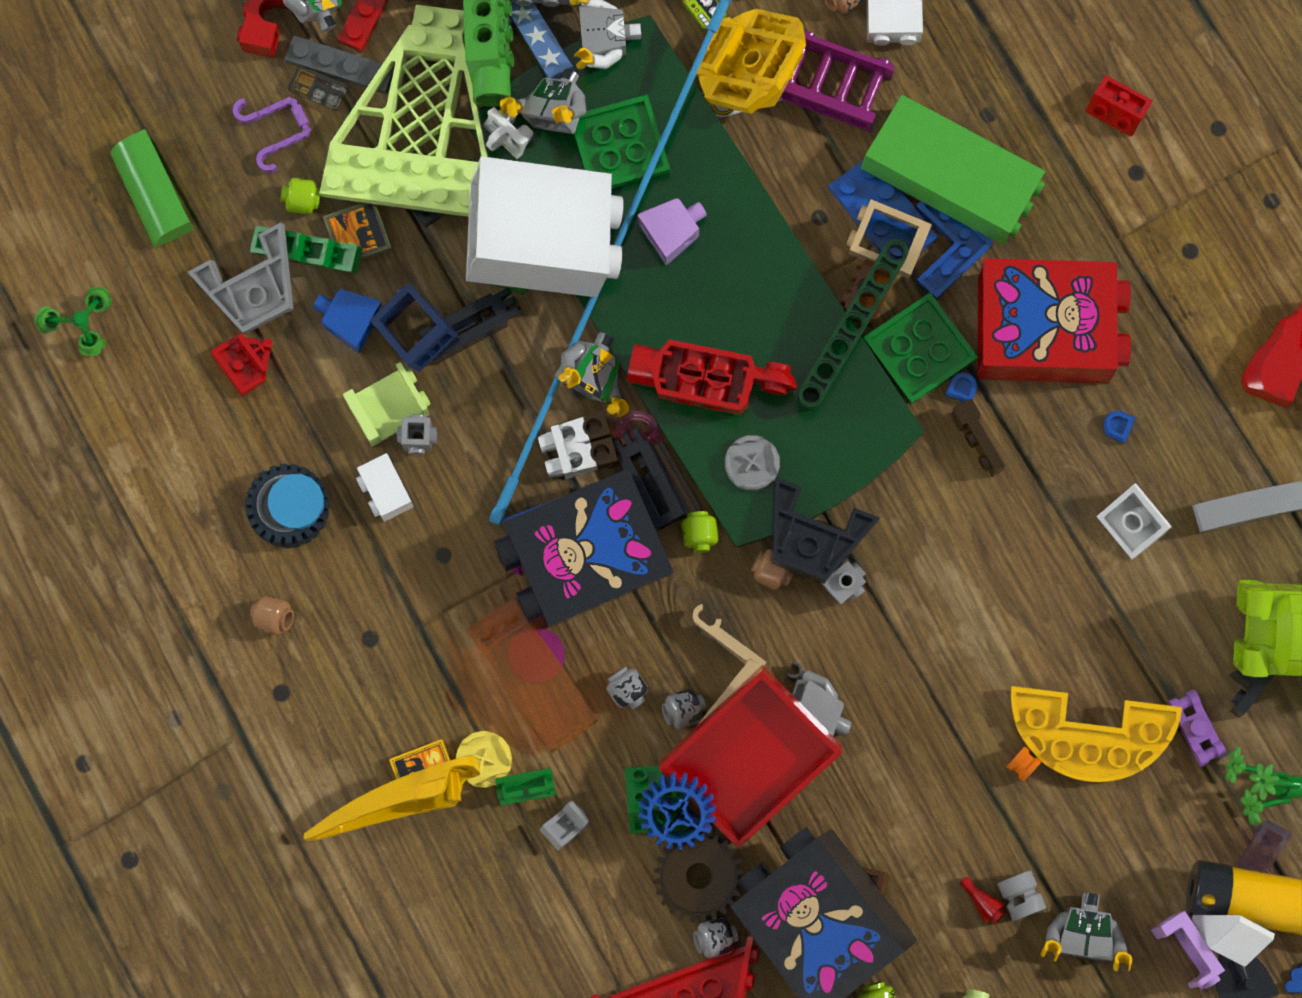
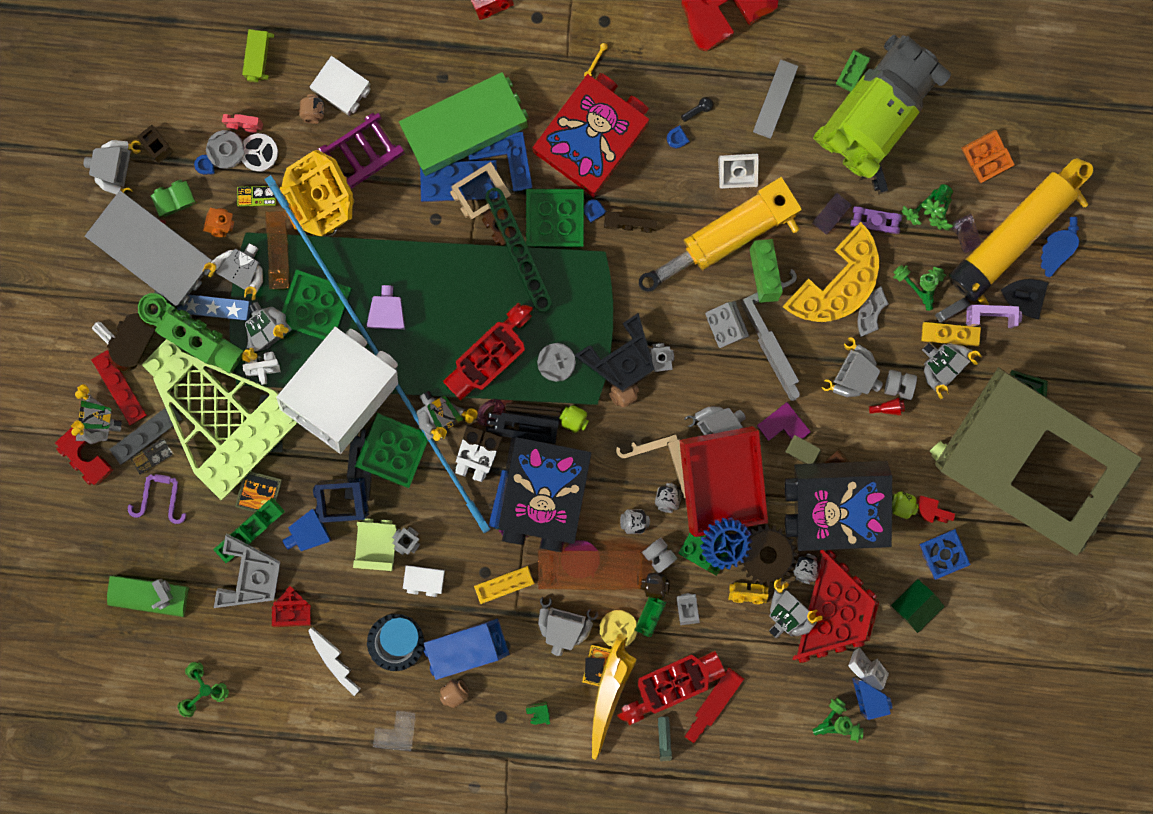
camera: 55 degrees left, 10 degrees up
lime head [280,178,320,215] -> none
orange wheel [1006,746,1042,782] -> none
white slope [1192,915,1275,967] -> none
none -> light grey bracket [152,579,173,610]
none -> clear orange slope [265,211,289,289]
none -> white slope [308,627,361,696]
none -> green plate [355,413,428,488]
none -> clear plate [373,710,416,752]
none -> blue slope [424,618,510,680]
none -> yellow plate [474,566,535,604]
none -> green hinge [526,702,551,725]
none -> light grey torso [538,597,598,656]
none -> yellow hinge [584,43,608,77]
none -> black tile [585,657,605,677]
none -> red brick [617,651,726,725]
none -> yellow piece [639,177,802,293]
none -> dark brown head [641,573,670,599]
none -> light grey wheel [642,537,678,573]
none -> sand green piece [658,716,672,761]
none -> black bar [681,97,714,122]
none -> red piece [684,667,744,743]
none -> light grey bracket [705,301,749,348]
none -> yellow hinge [728,582,768,605]
none -> light grey hinge [741,269,800,401]
none -> bright green brick [750,239,783,303]
none -> magenta tile [757,402,810,441]
none -> torso [769,578,822,639]
none -> olive slope [785,435,822,464]
none -> clear purple slope [812,193,851,235]
none -> light grey torso [822,337,883,397]
none -> light grey tile [857,287,889,337]
none -> bright green plant [893,264,947,311]
none -> yellow plate [921,322,981,347]
none -> dark grey beam [935,297,971,323]

